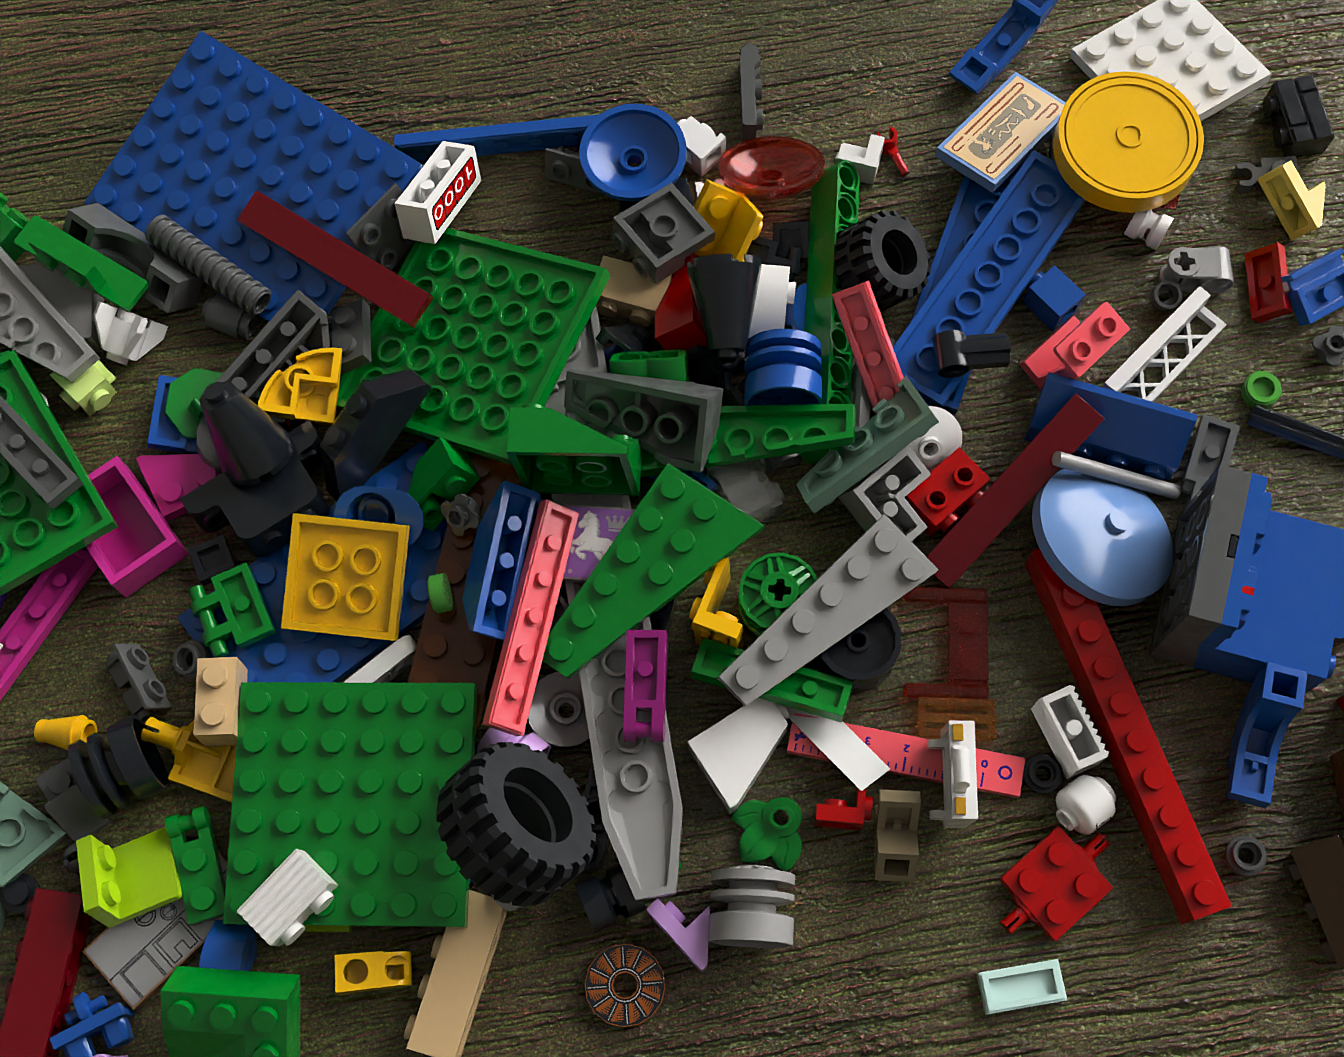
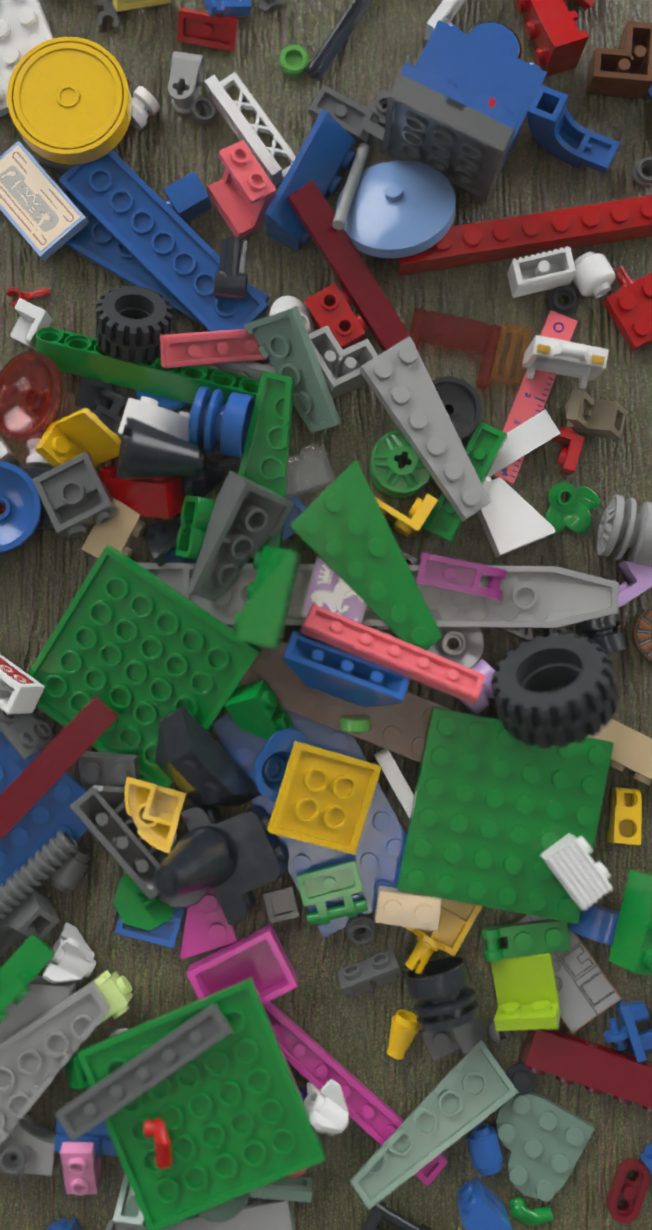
camera: 85 degrees left, 15 degrees up
dark grey plate [440,493,481,536] -> none

